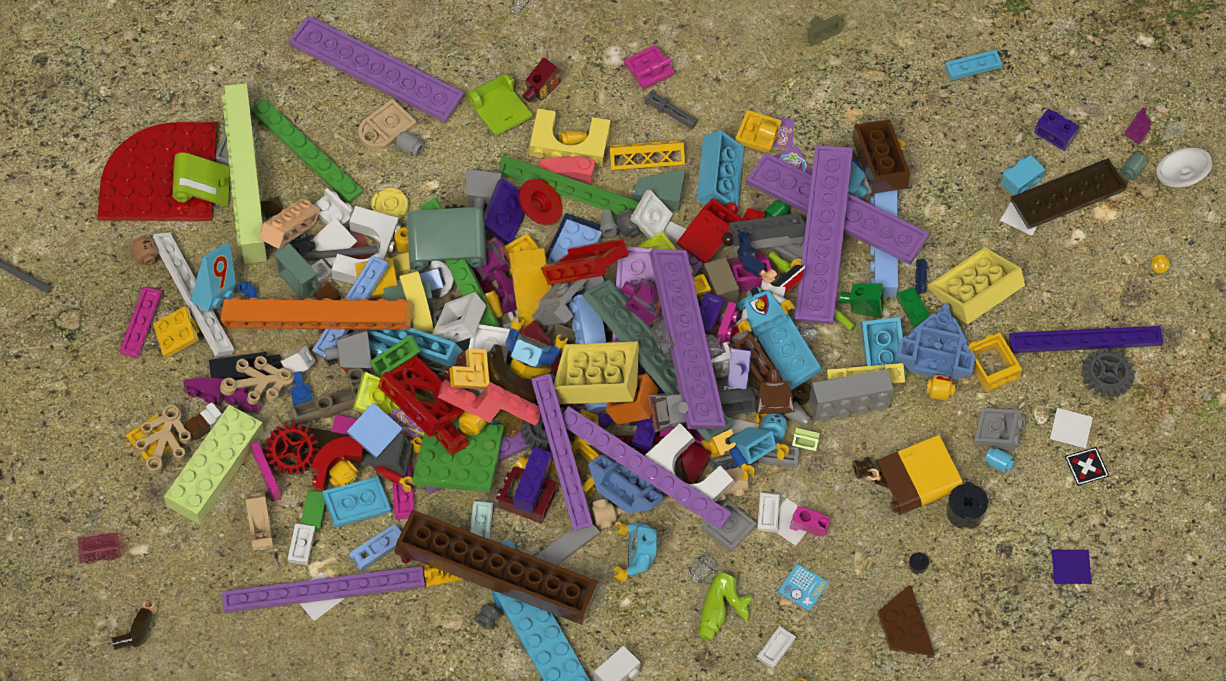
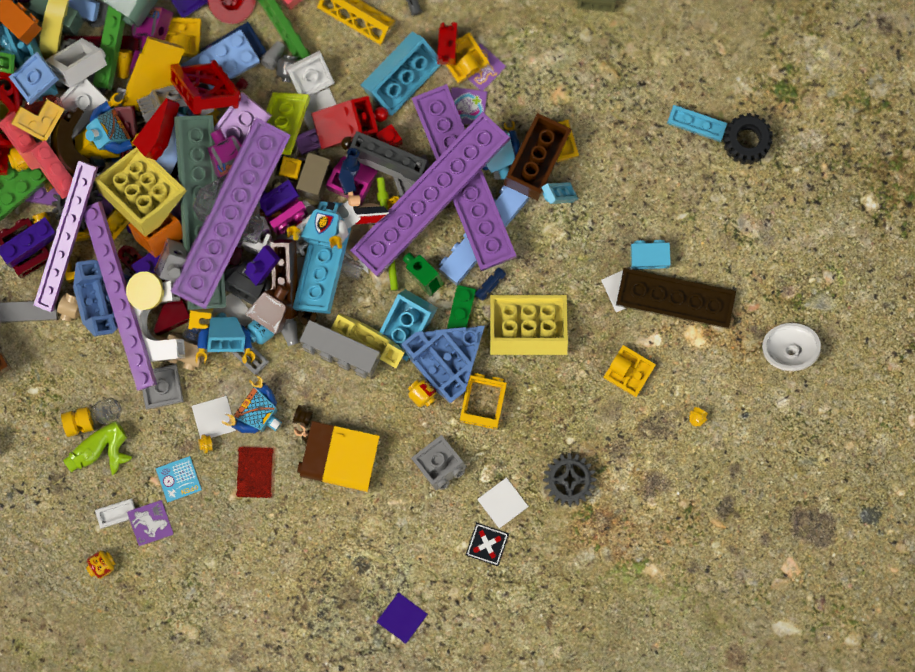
camera: 45 degrees right, 20 degrees up
medium azure torso [613,522,657,581] -> none
sand green slope [631,170,685,211] -> none
white tile [757,493,780,533] -> none
green brick [763,200,790,218] -> none
dark pink leg [789,506,830,536] -> none
yellowish green piece [792,428,820,451] -> none
reddish brown wing [878,586,935,658] -> none
black tile [909,553,929,573] -> none
black brick [946,482,989,529] -> none
medium azure brick [984,447,1015,474] -> none
dark purple plate [1009,326,1163,353] -> none
dark purple brick [1034,108,1079,152] -> none
sand green brick [1121,152,1147,180] -> none
magenta slope [1124,107,1151,144] -> none
none -> light blue tile [9,52,59,104]
none -> yellow wheel [61,407,94,437]
none -> light yellow tile [126,272,164,310]
none -> medium lavender sticker [127,500,173,546]
none -> red slope [132,98,180,160]
none -> yellow plate [198,434,212,454]
none -> torso [222,374,282,434]
none -> clear red piece [236,447,274,498]
none -> red hinge [437,22,458,65]
none -> medium azure plate [541,182,578,204]
none -> yellow plate [603,345,656,398]
none -> black tyre [723,113,773,165]

